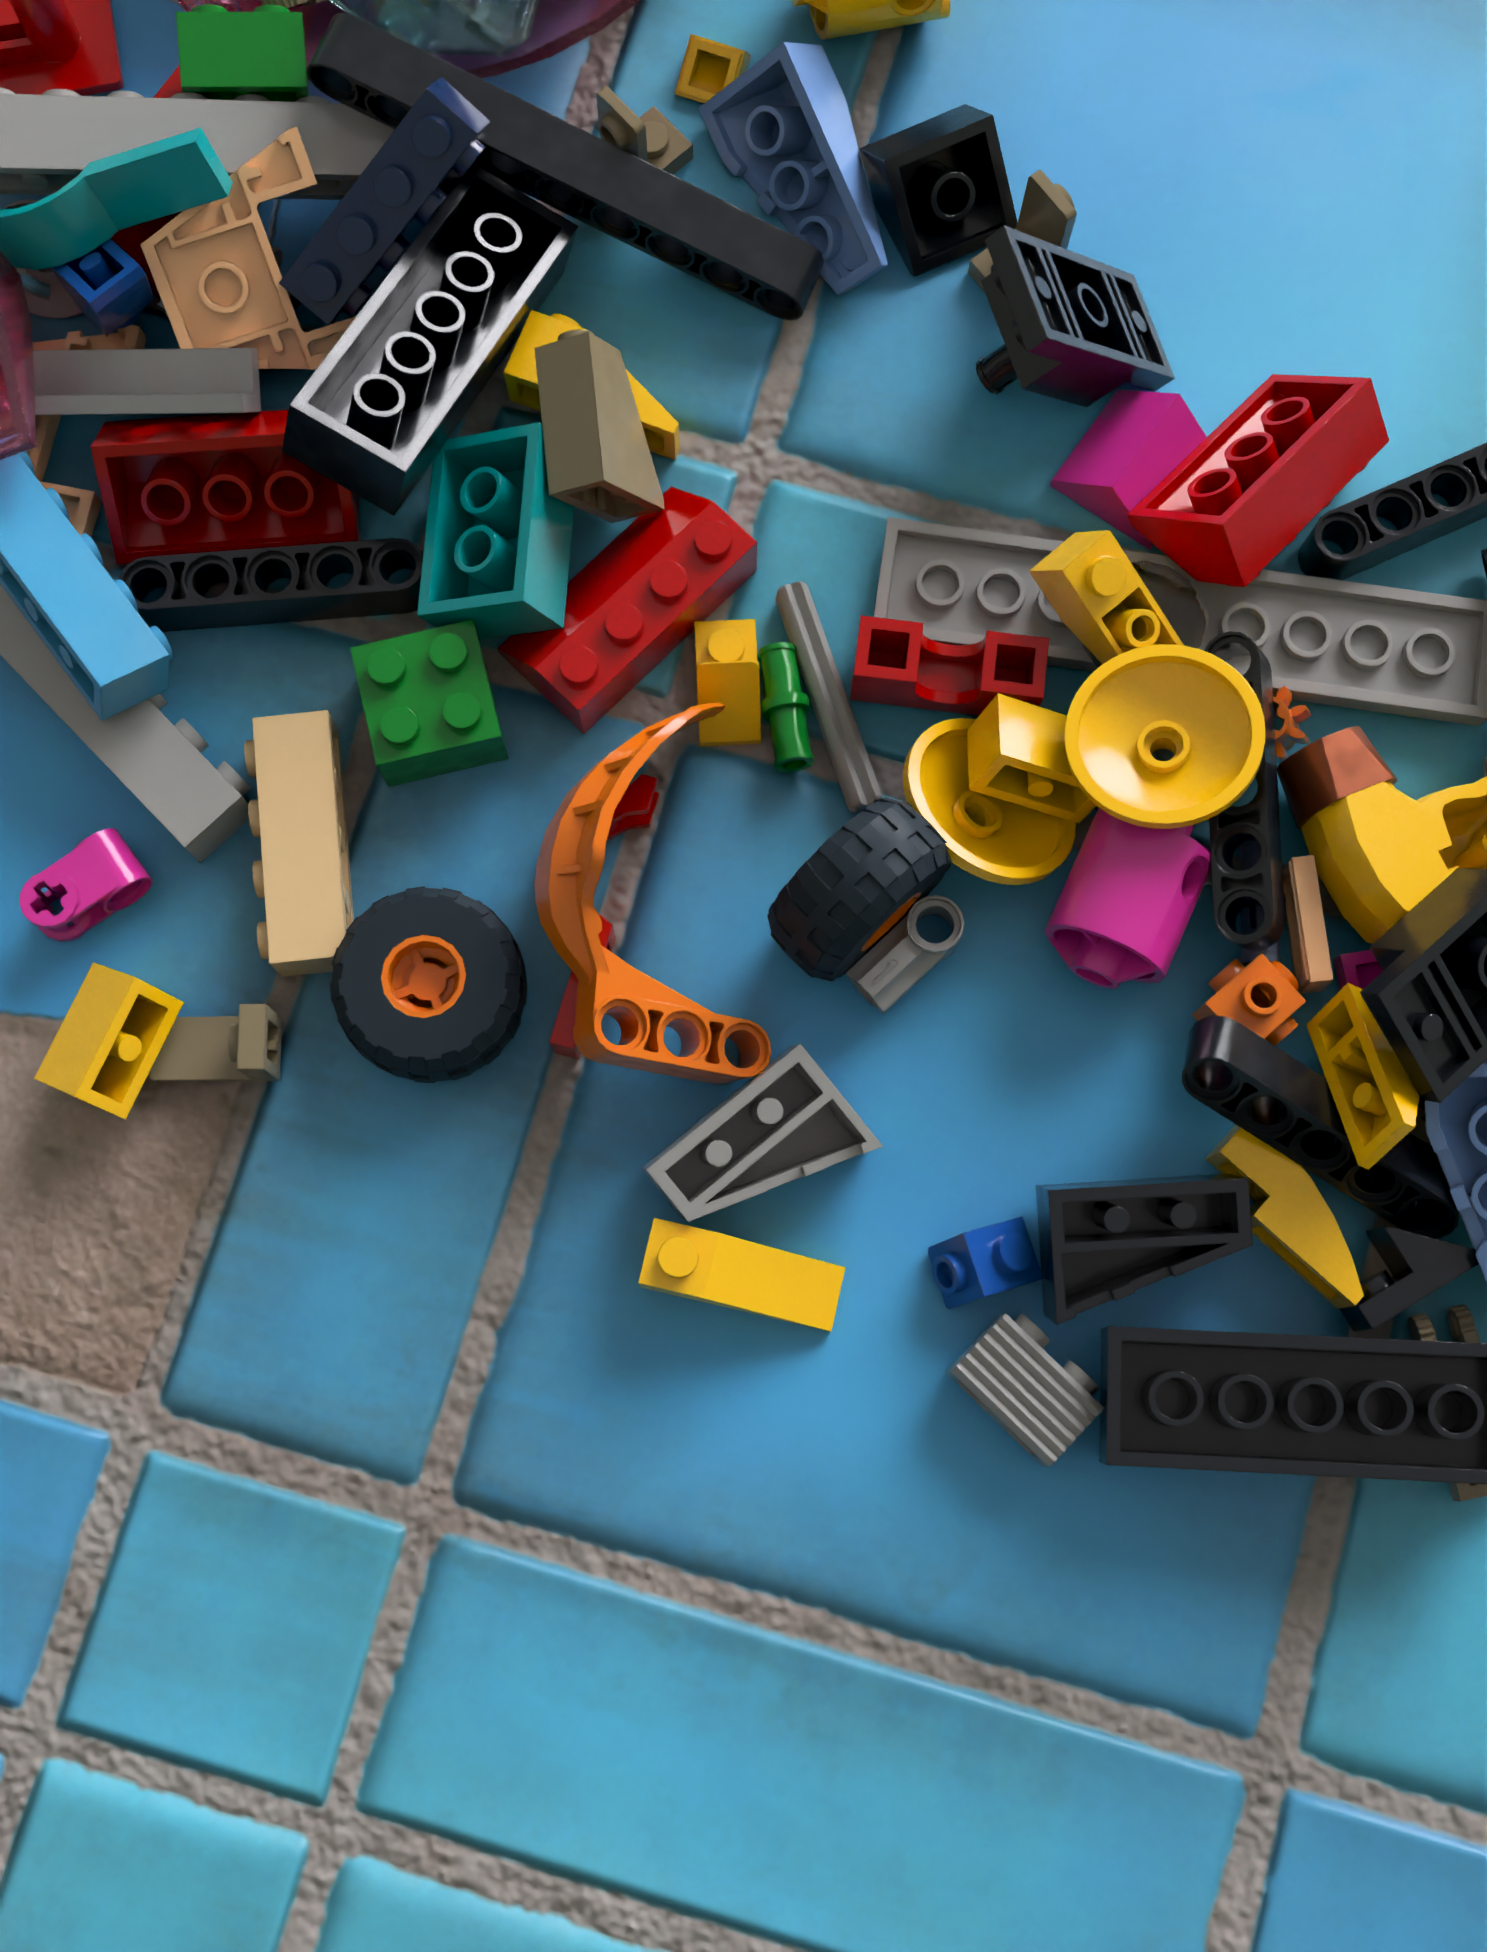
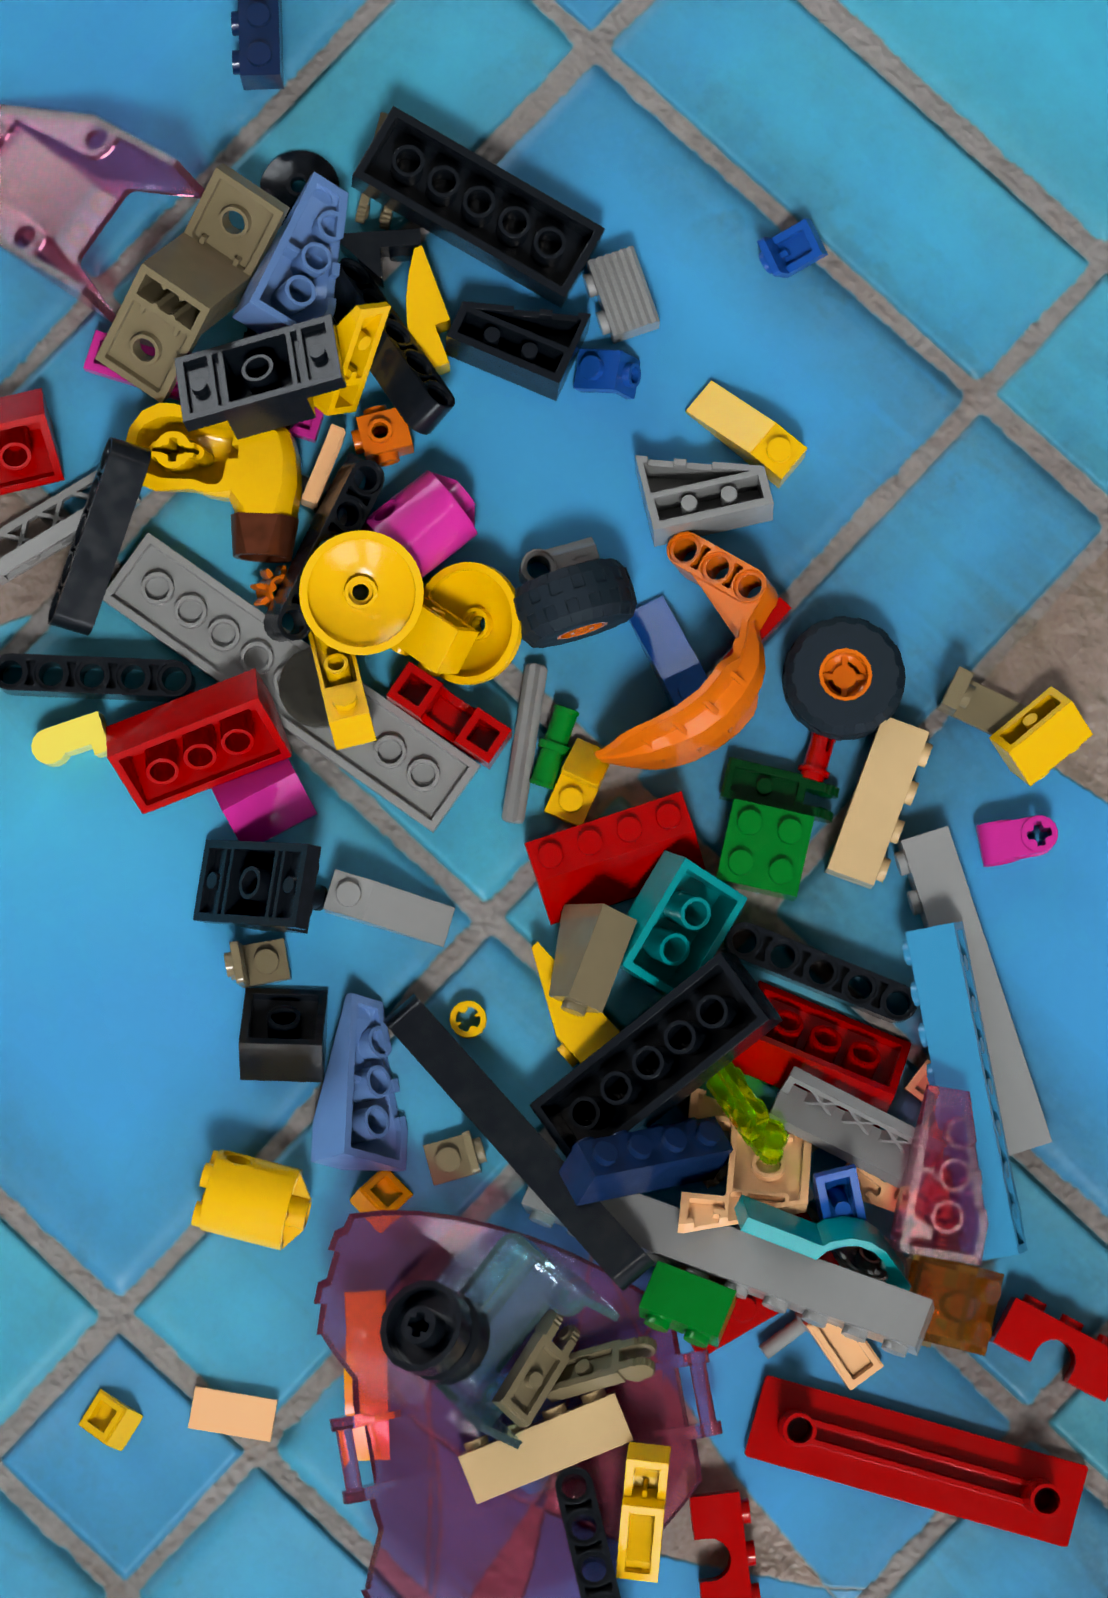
camera: 150 degrees left, 5 degrees up
none -> light yellow leg [31,711,107,767]
none -> light grey slope [323,869,455,948]
none -> yellow bush [449,1001,487,1039]
none -> blue slope [629,596,707,708]
none -> clear neon green hinge [706,1062,789,1166]
none -> dark green hinge [719,757,840,823]
none -> blue bracket [757,218,828,278]
none -> red pin [797,732,836,783]

